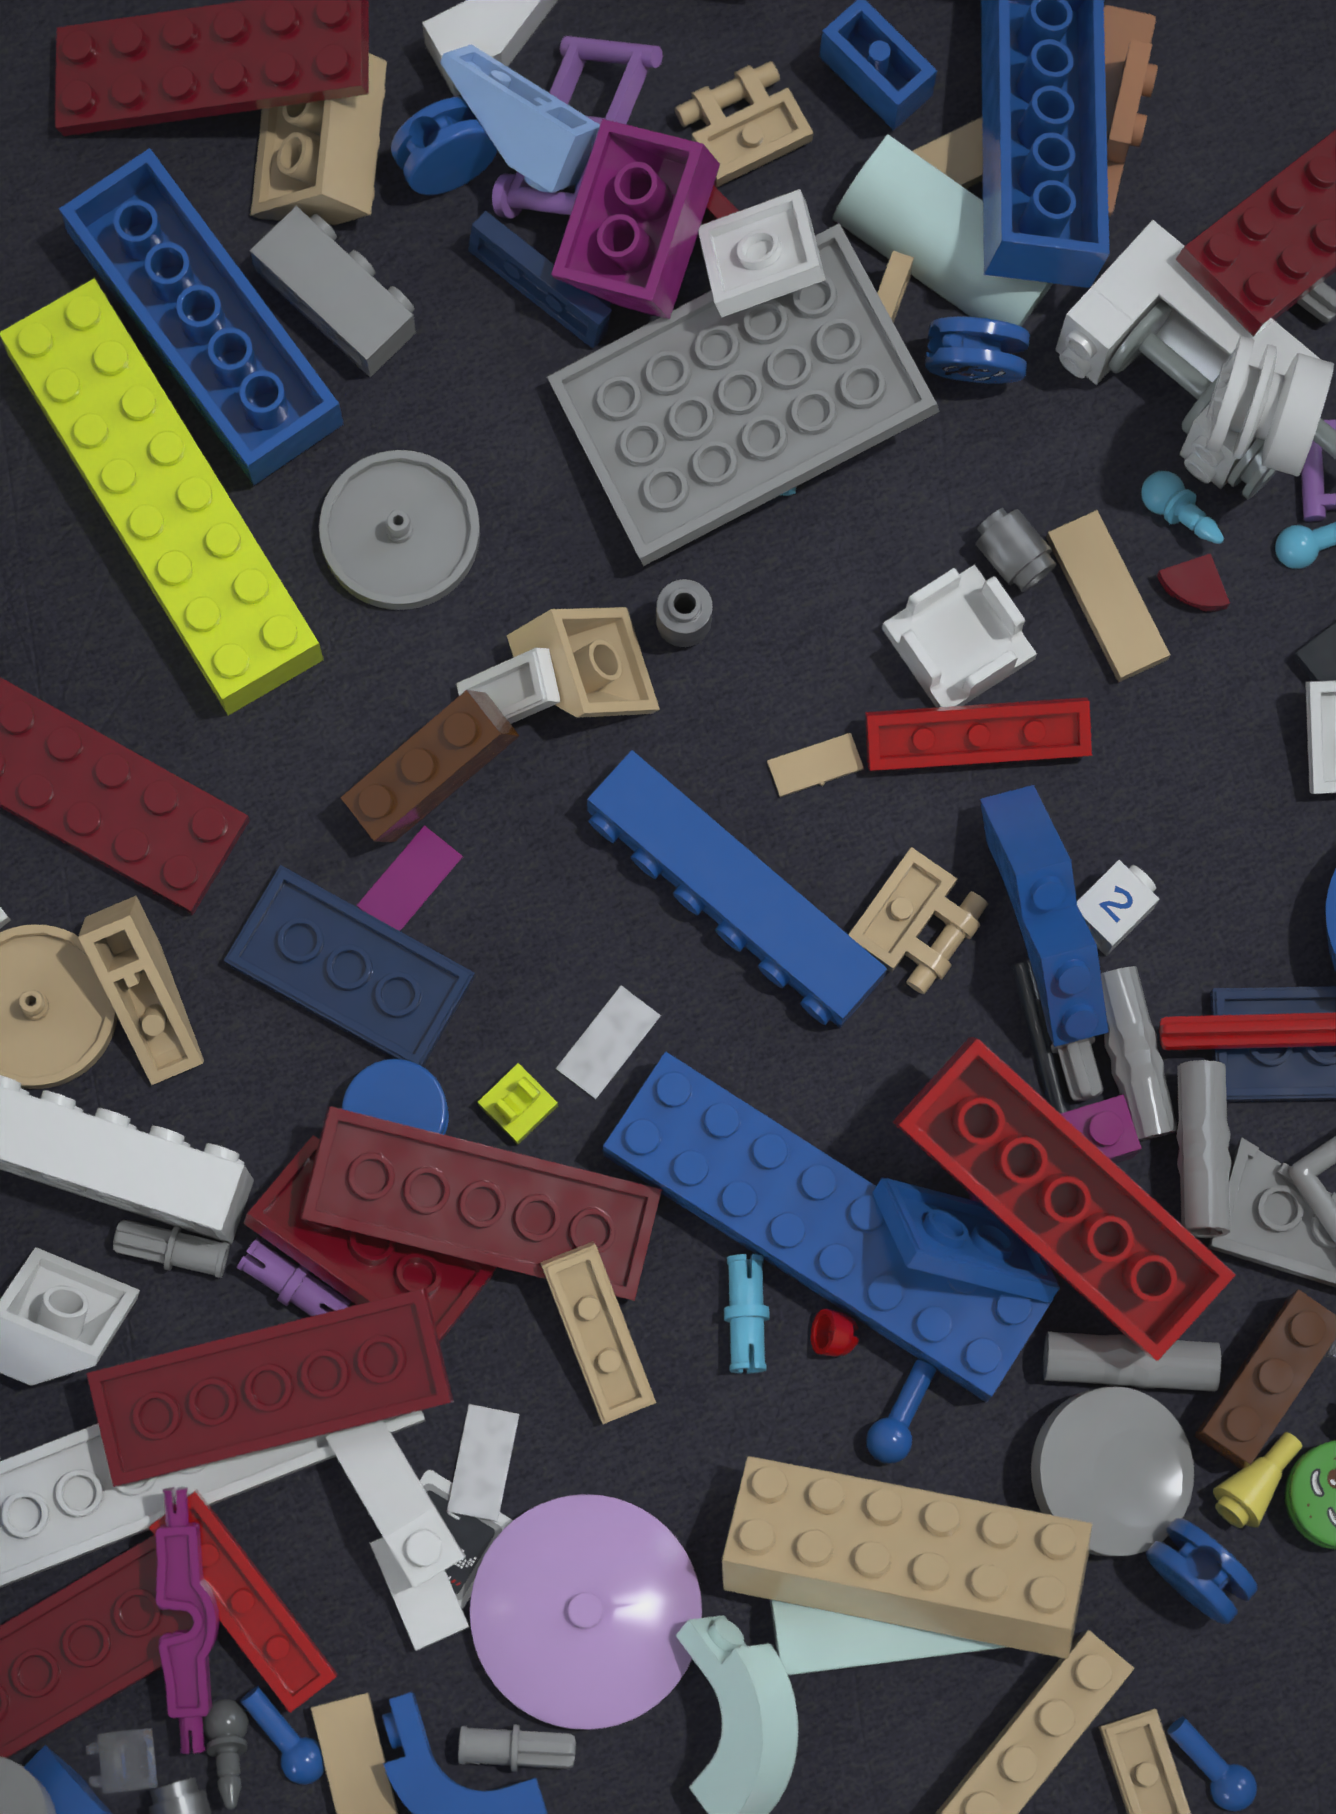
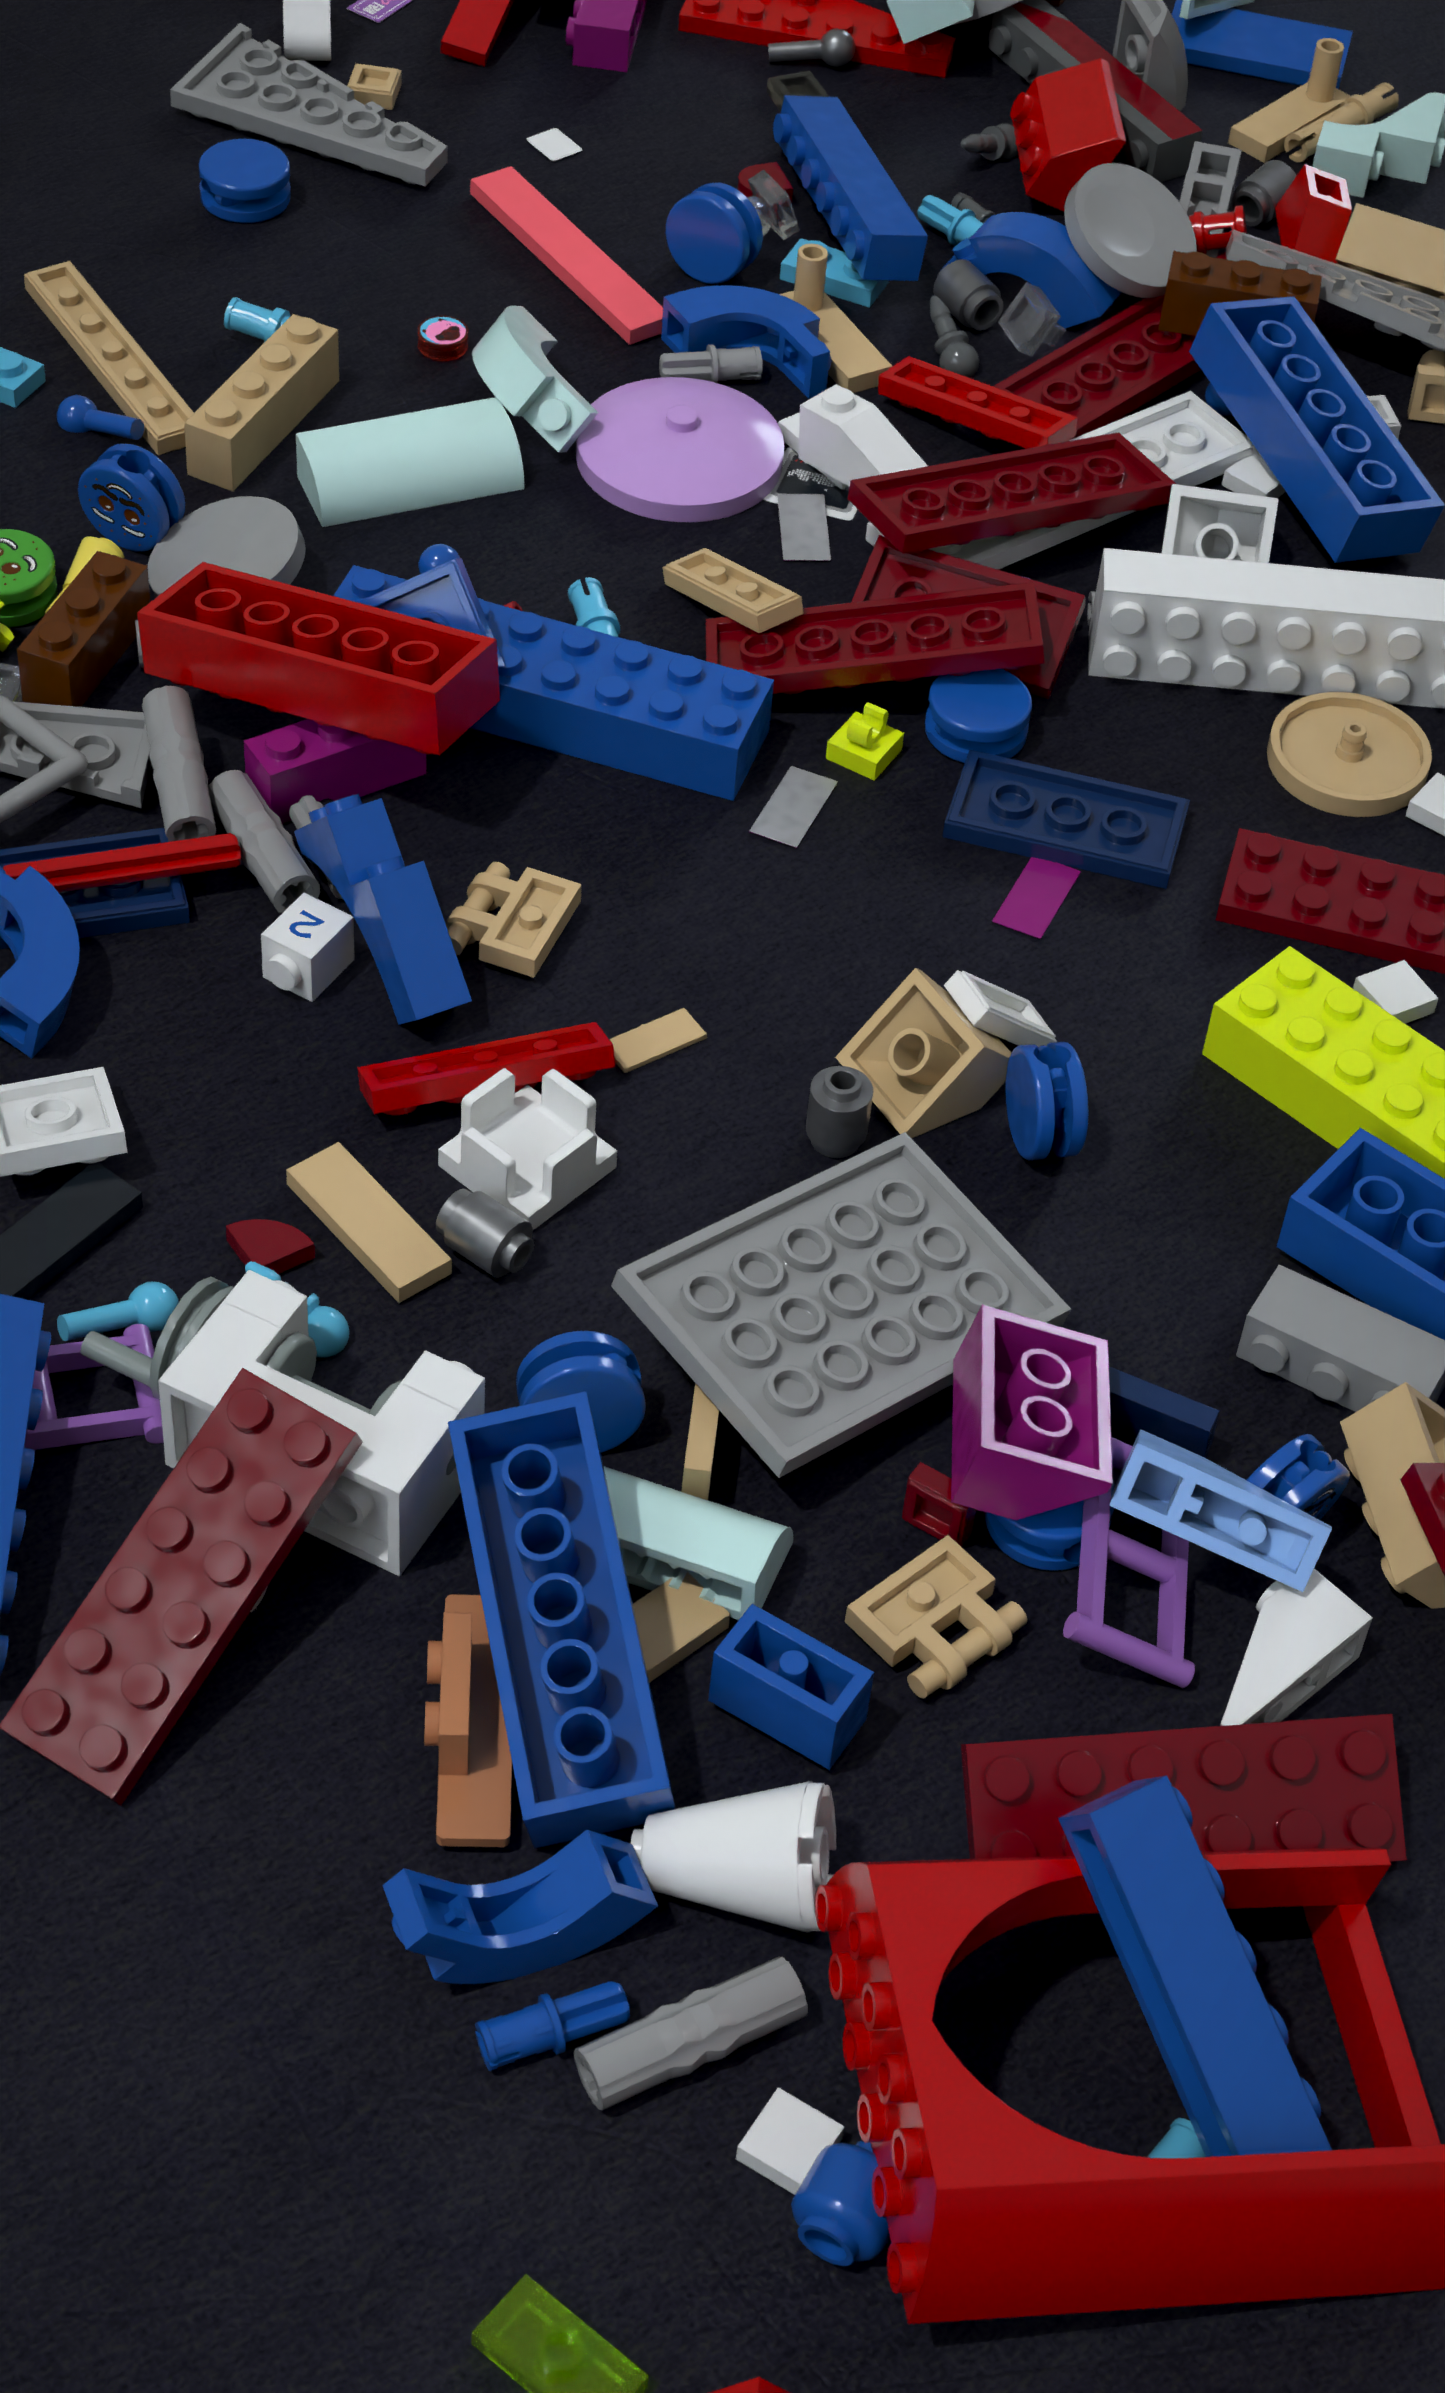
camera: 165 degrees right, 30 degrees down
tan slope [78,896,204,1085] -> none
magenta piece [156,1487,219,1754] -> none
blue bar [240,1686,326,1785] -> none
light grey piece [319,450,480,610] -> none
reddish brown brick [340,690,520,842] -> none
blue brick [587,750,887,1028] -> none
white plate [698,189,826,317] -> none
tan brick [722,1456,1092,1659] -> none
white wheel [1205,336,1334,476] -> none
none -> blue head [1006,1042,1089,1160]
none -> white tile [1353,960,1439,1023]

